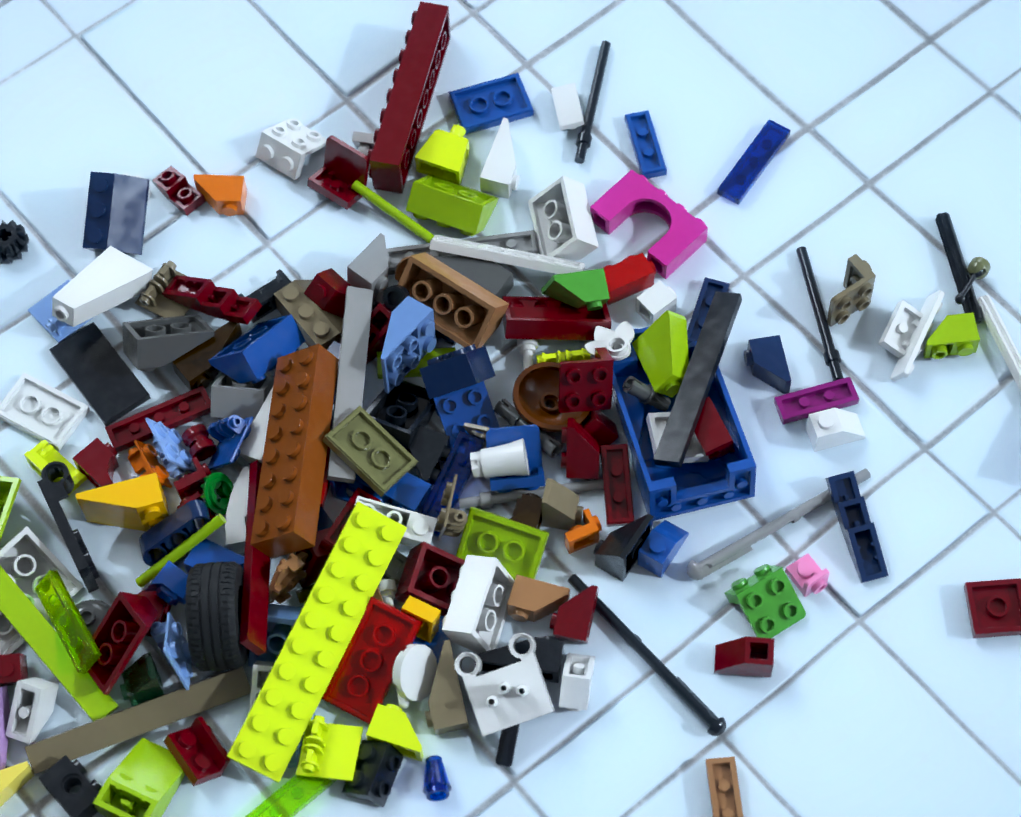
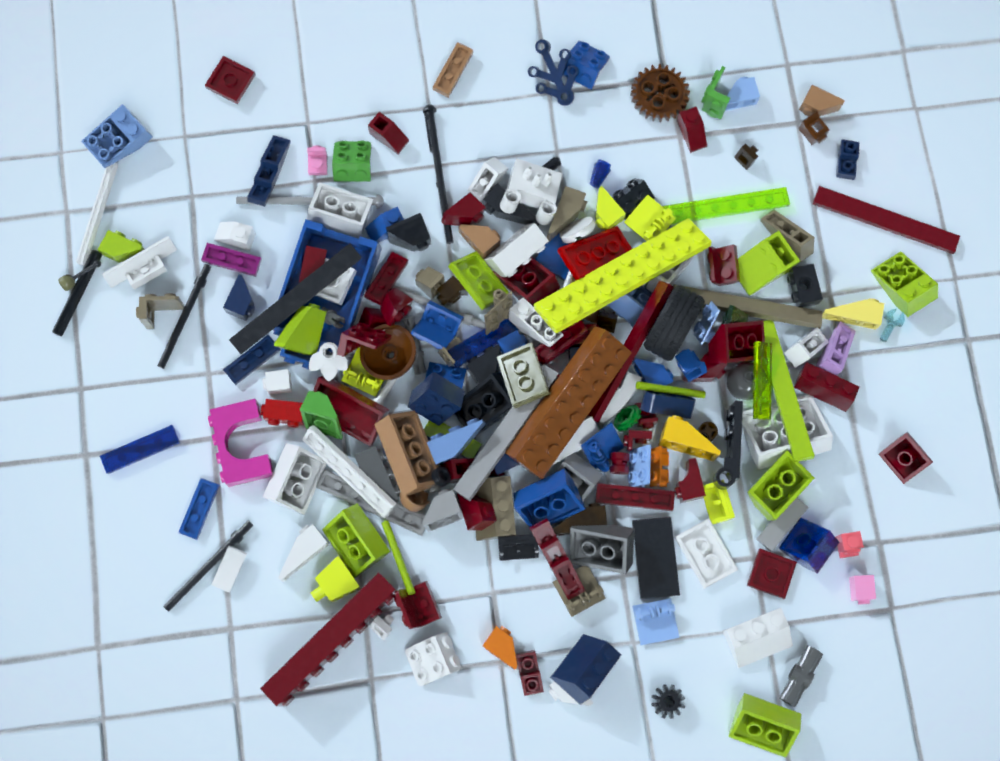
camera: 155 degrees left, 15 degrees up
white slope [52,246,153,327] -> none
medium nougat piece [268,552,308,605] -> none
yellow piece [401,596,441,643] -> none
blue tile [448,73,534,135] -> none
white plant [470,438,529,479] -> none
orange bracket [564,508,602,554] -> none
none -> white slope [307,182,373,239]
none -> dark brown wheel [697,422,718,442]

